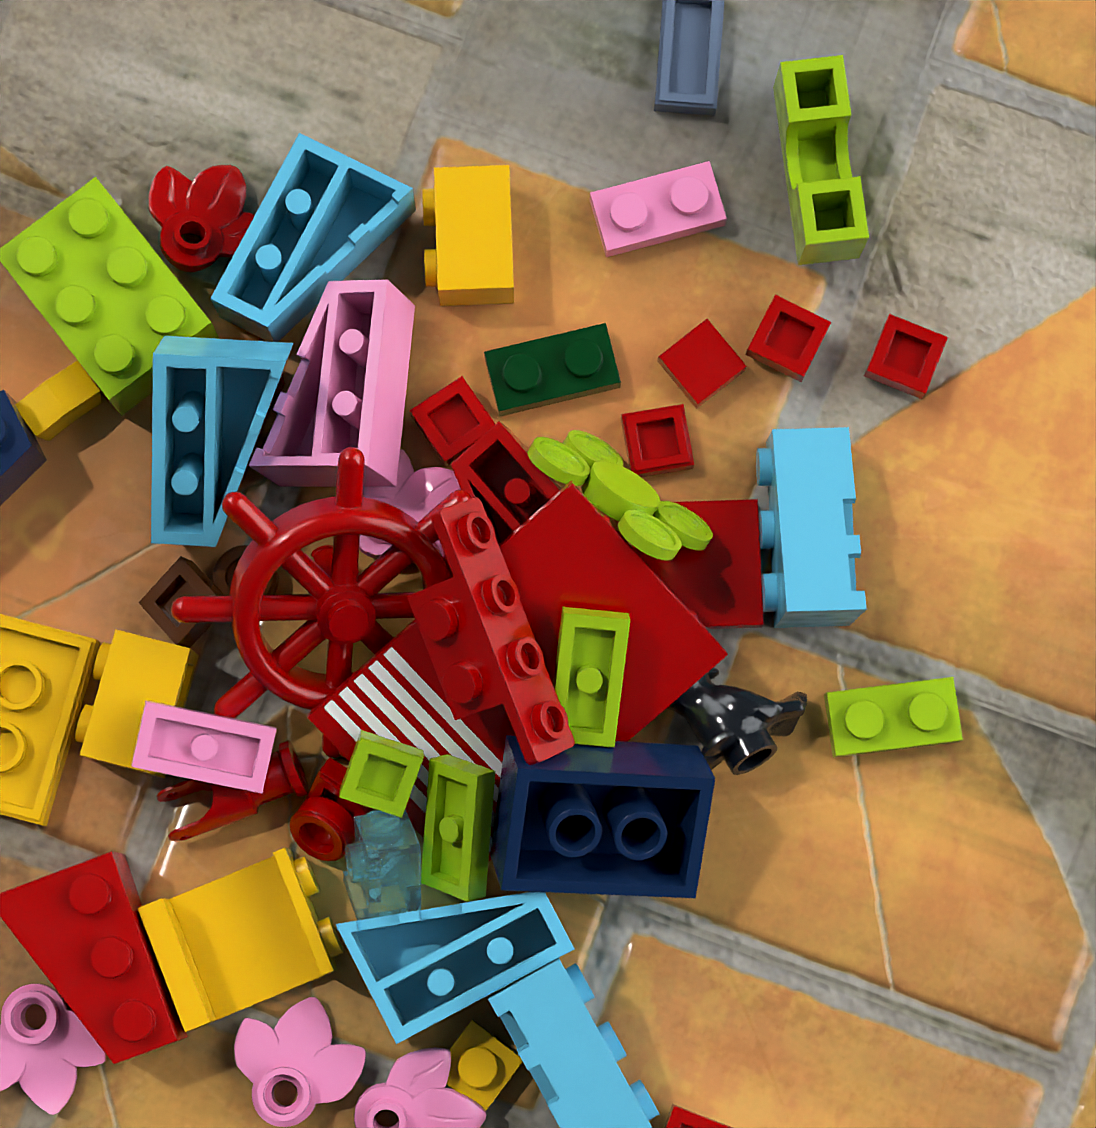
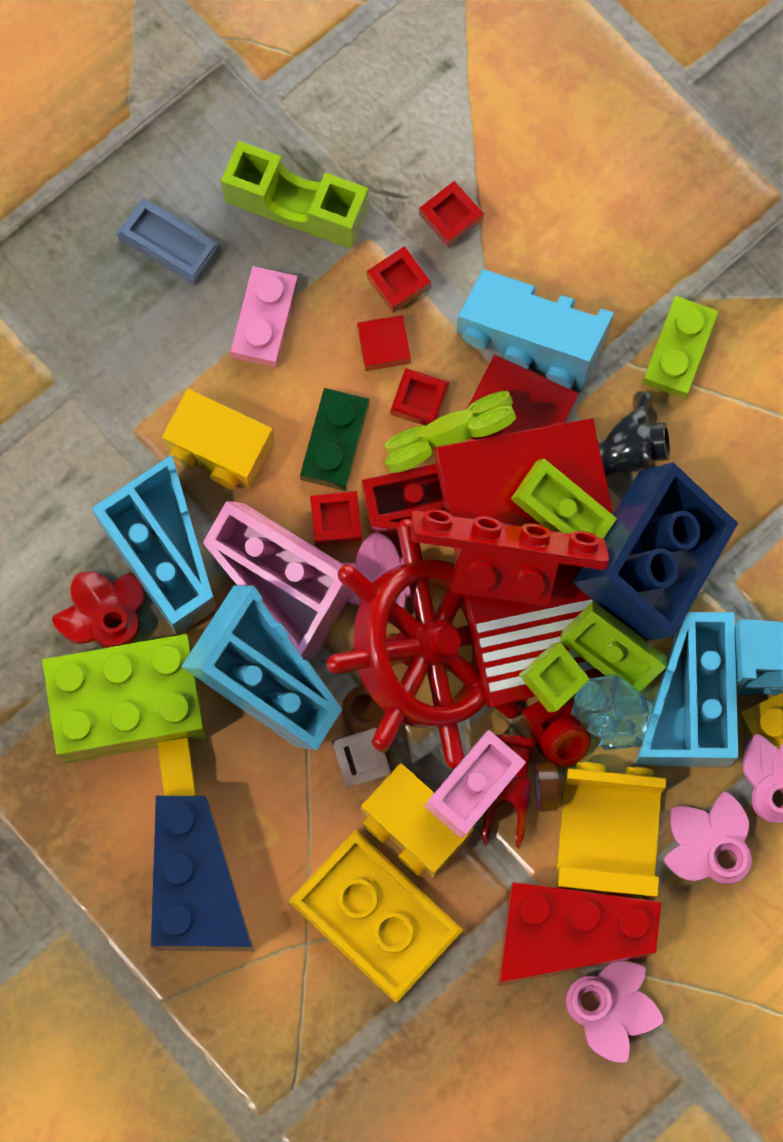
camera: 60 degrees left, 5 degrees down
none -> reddish brown tile [534,762,561,812]

